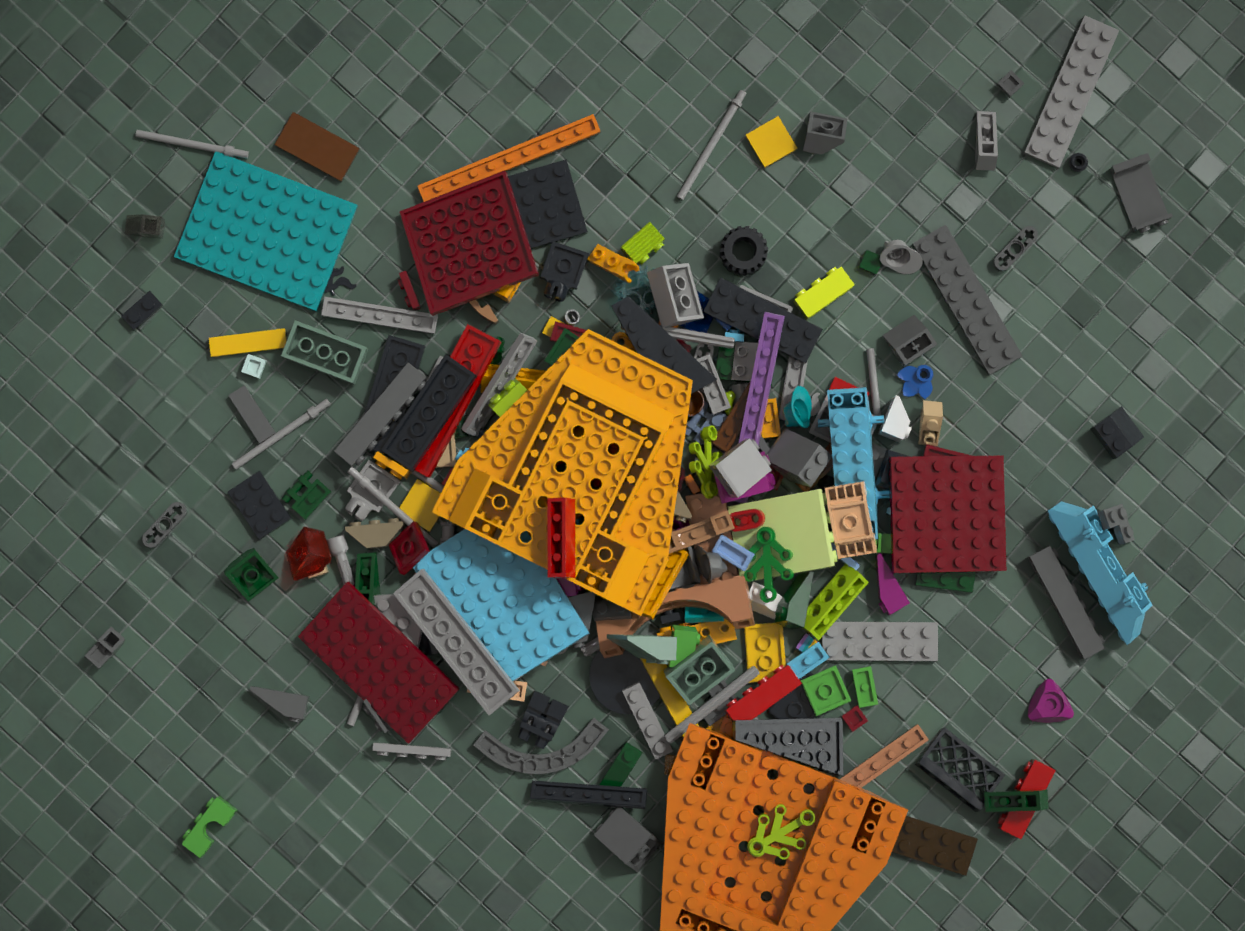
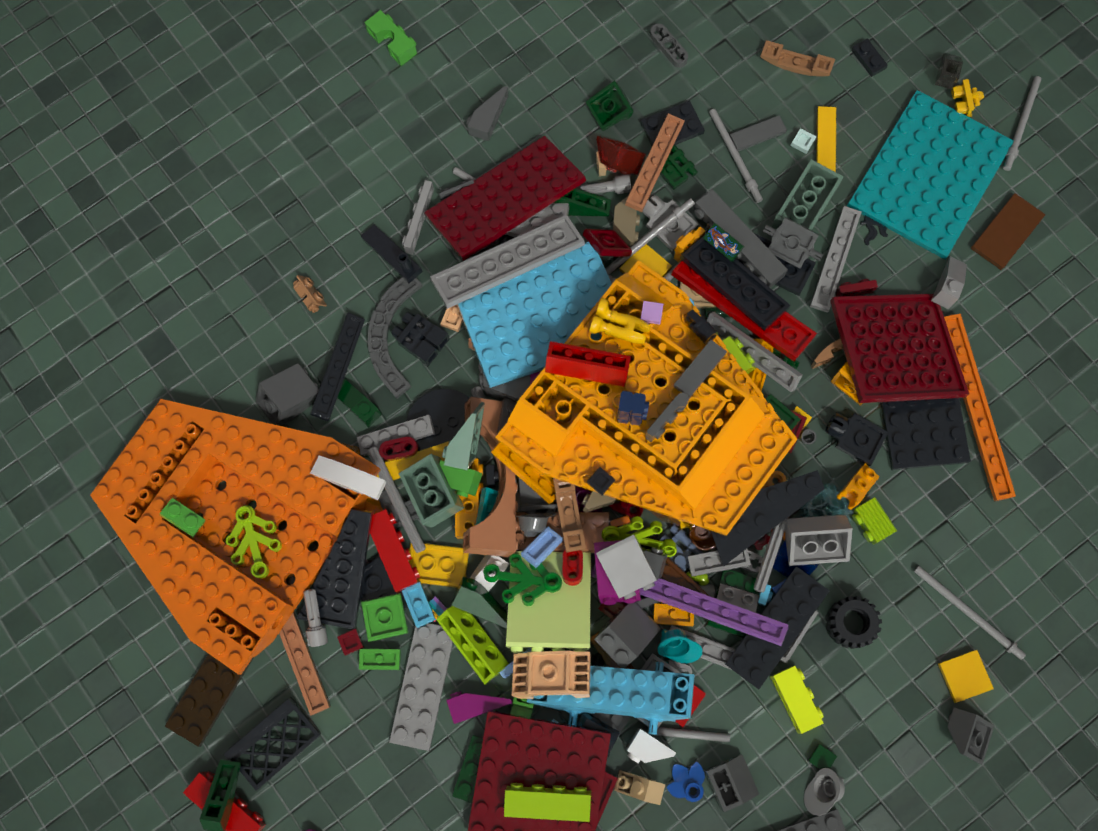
camera: 110 degrees right, 10 degrees down
none -> bright green plate [160,498,206,537]
none -> medium nougat hinge [293,275,327,313]
none -> light grey piece [304,589,328,647]
none -> white slope [310,455,386,500]
none -> black piece [361,225,423,283]
none -> dark red plate [379,437,418,461]
none -> lime brick [504,783,591,822]
none -> black tile [587,467,615,496]
none -> yellow piece [589,298,651,344]
none -> dark blue brick [617,391,649,426]
none -> nougat plate [625,113,685,212]
none -> lavender tile [641,301,663,325]
none -> dark grey brick [644,547,668,580]
none -> dark grey hinge [645,392,689,442]
none -> dark grey tile [673,340,727,399]
none -> black hinge [685,309,718,345]
none -> tile [703,223,745,261]
none -> medium nougat slope [761,40,835,76]
none -> dark grey plate [763,217,823,268]
none -> light grey slope [931,256,967,309]
none -> yellow hips [951,79,984,117]

